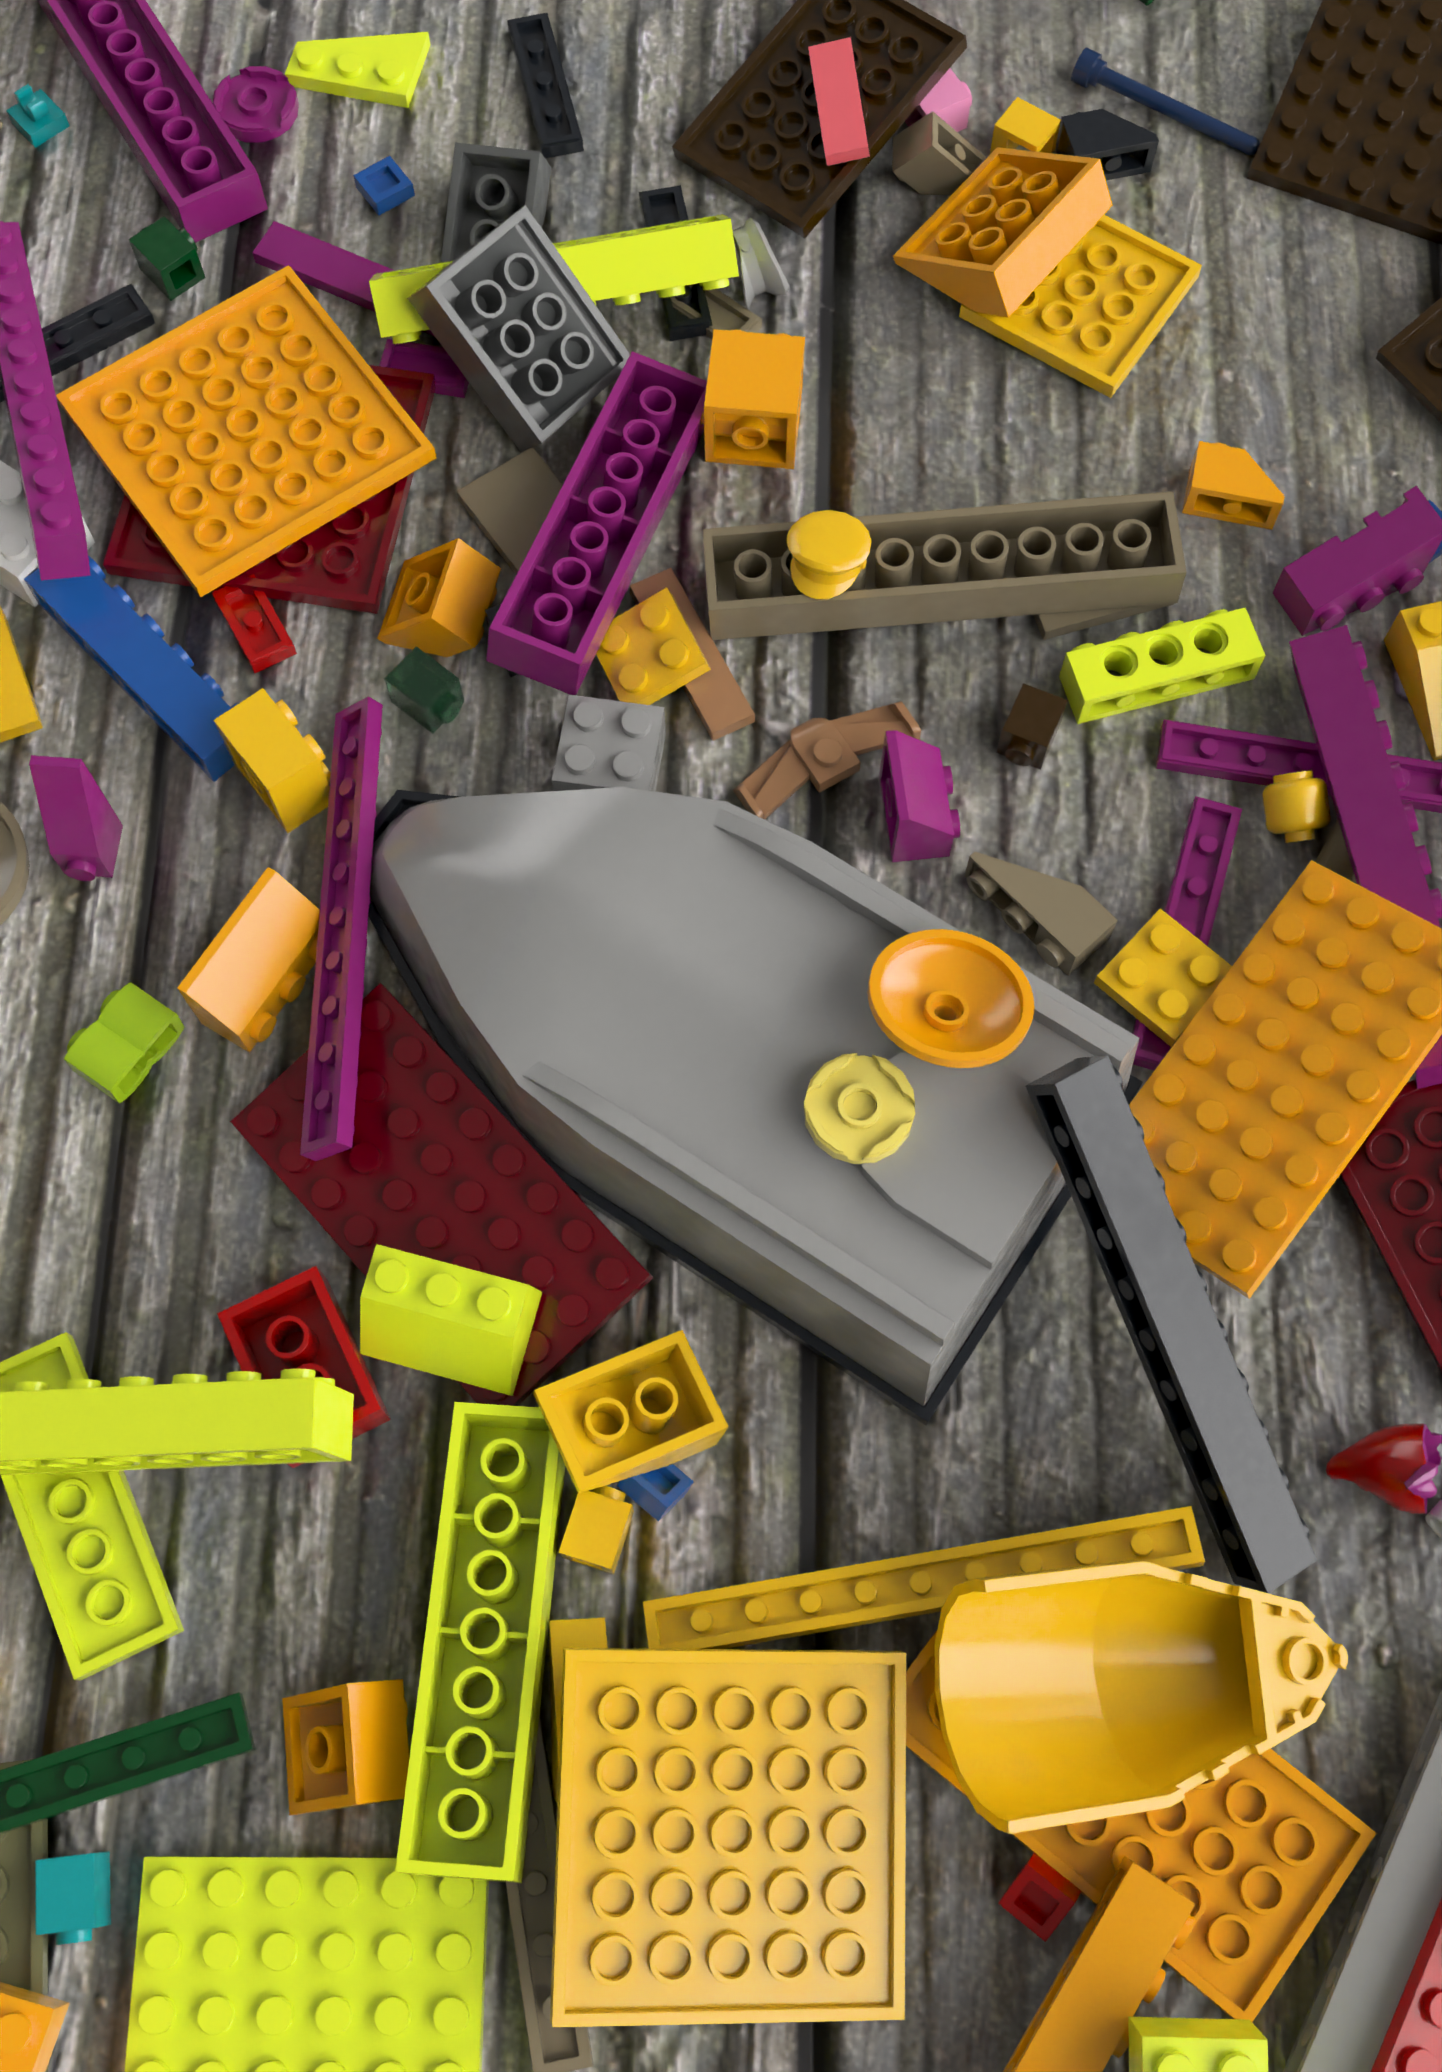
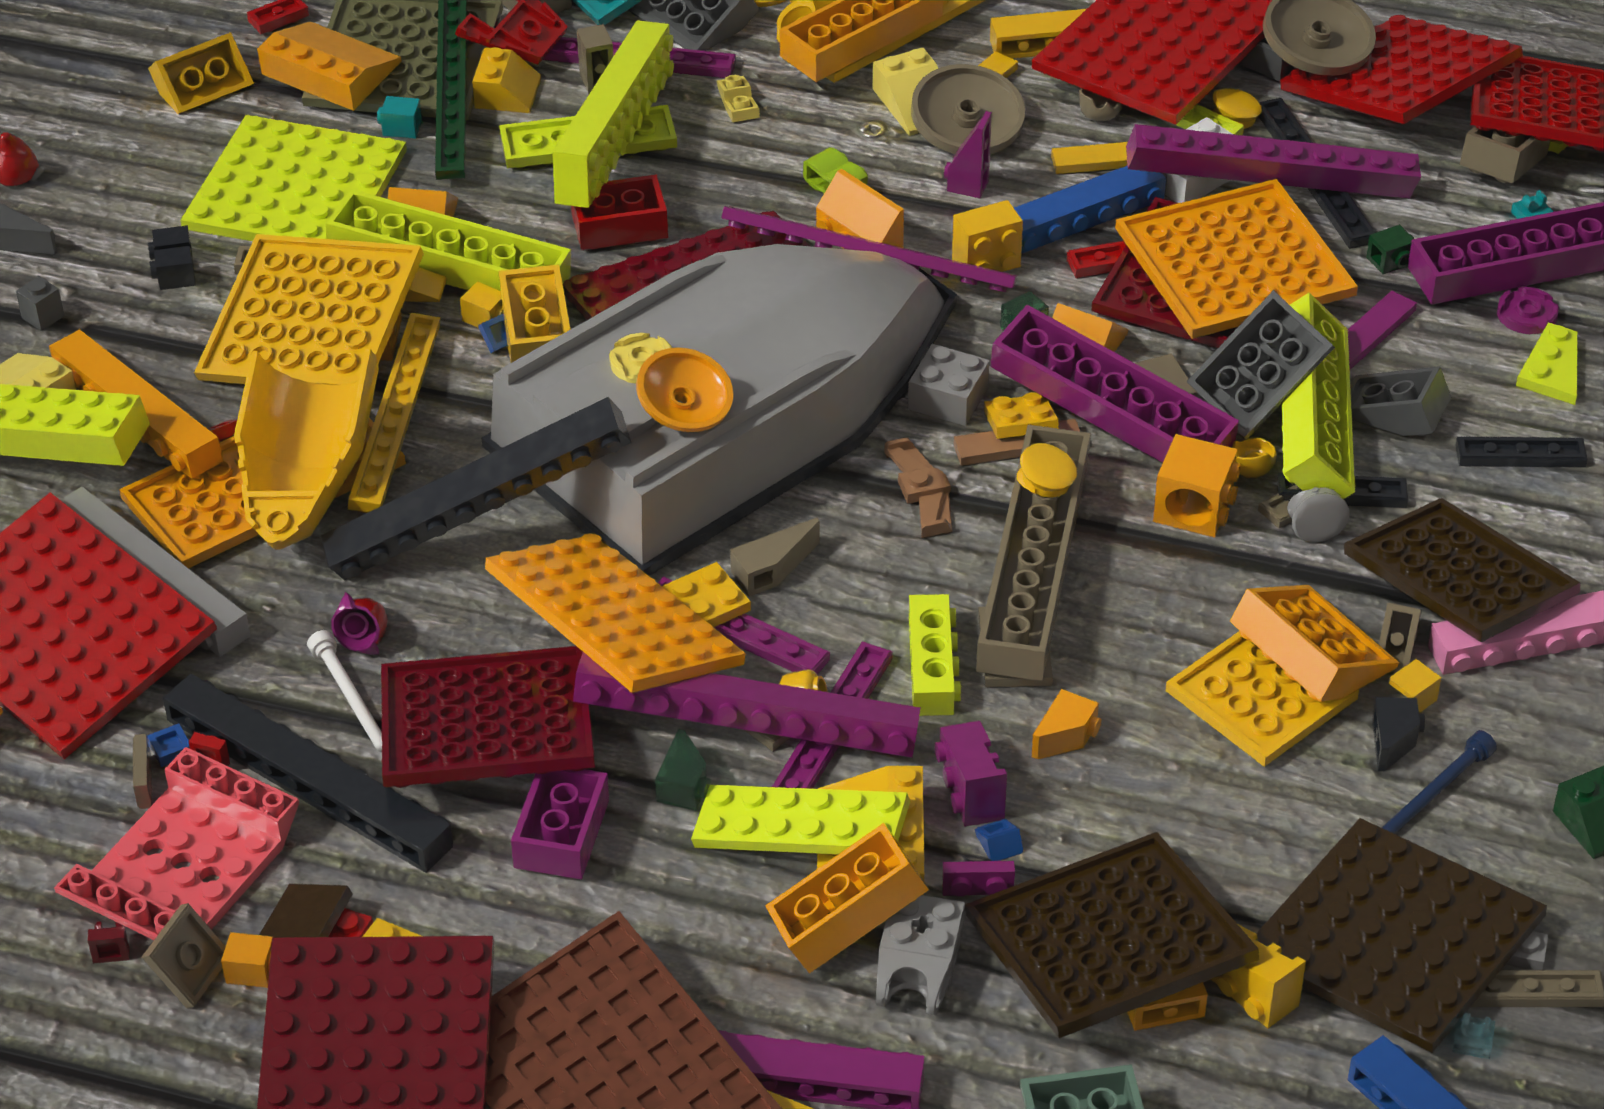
camera: 105 degrees right, 25 degrees down
blue plate [353,156,415,215] -> none
neon yellow slope [360,1244,542,1396] -> none
coral tile [808,37,870,166] -> none
magenta slope [879,730,960,862] -> none
dark brown brick [996,683,1068,770] -> none
none -> yellow hair [1232,438,1277,478]

